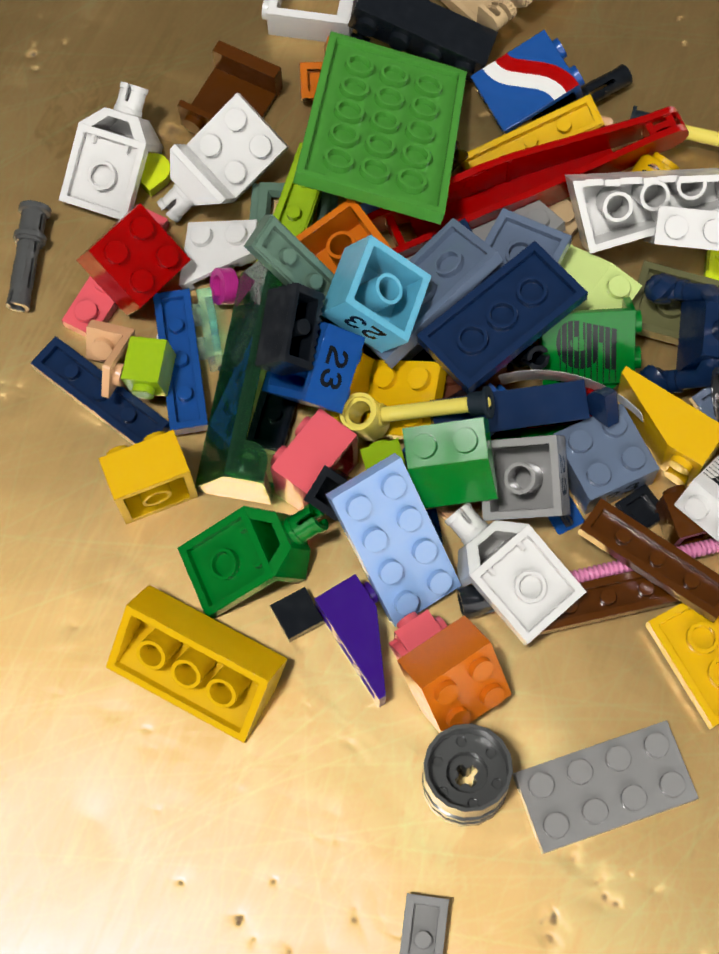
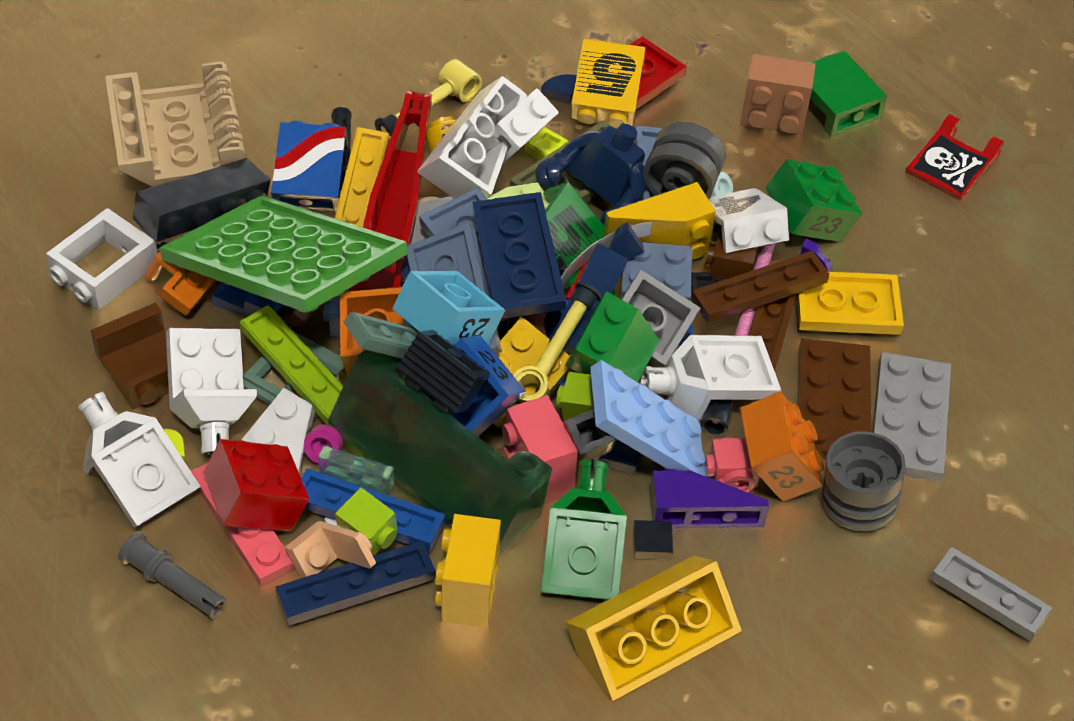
camera: 65 degrees left, 20 degrees down
none -> reddish brown plate [798,338,871,460]

